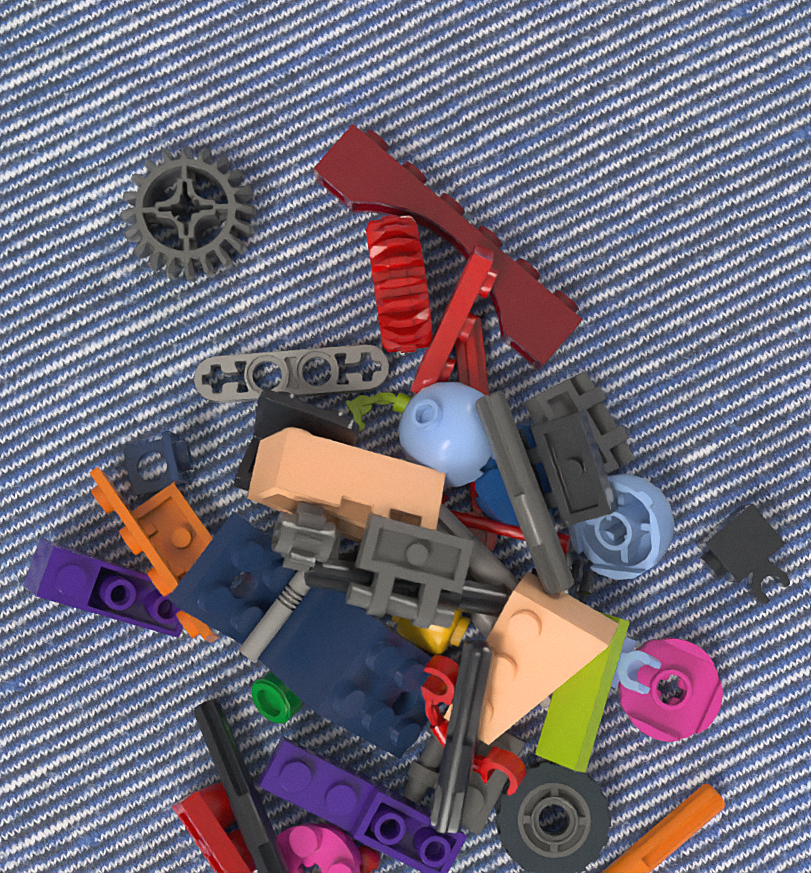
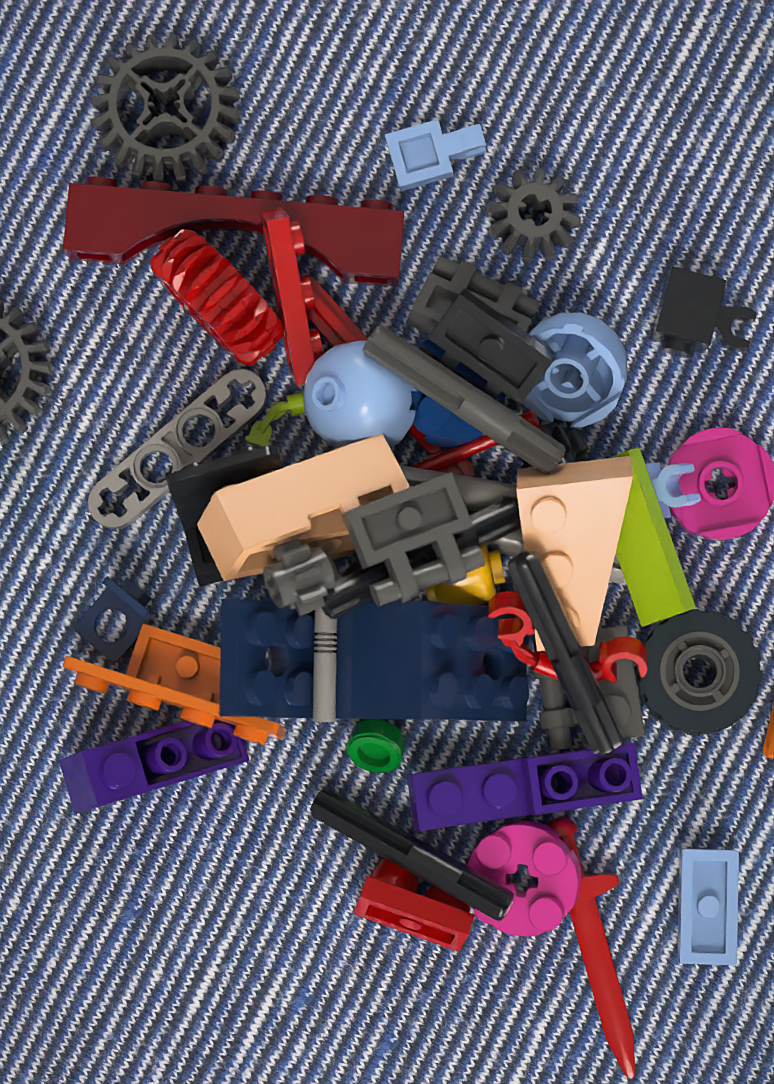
camera: 40 degrees left, 0 degrees up
none -> dark grey gear [91,33,241,183]
none -> light blue plate [385,119,487,191]
none -> dark grey gear [486,168,581,264]

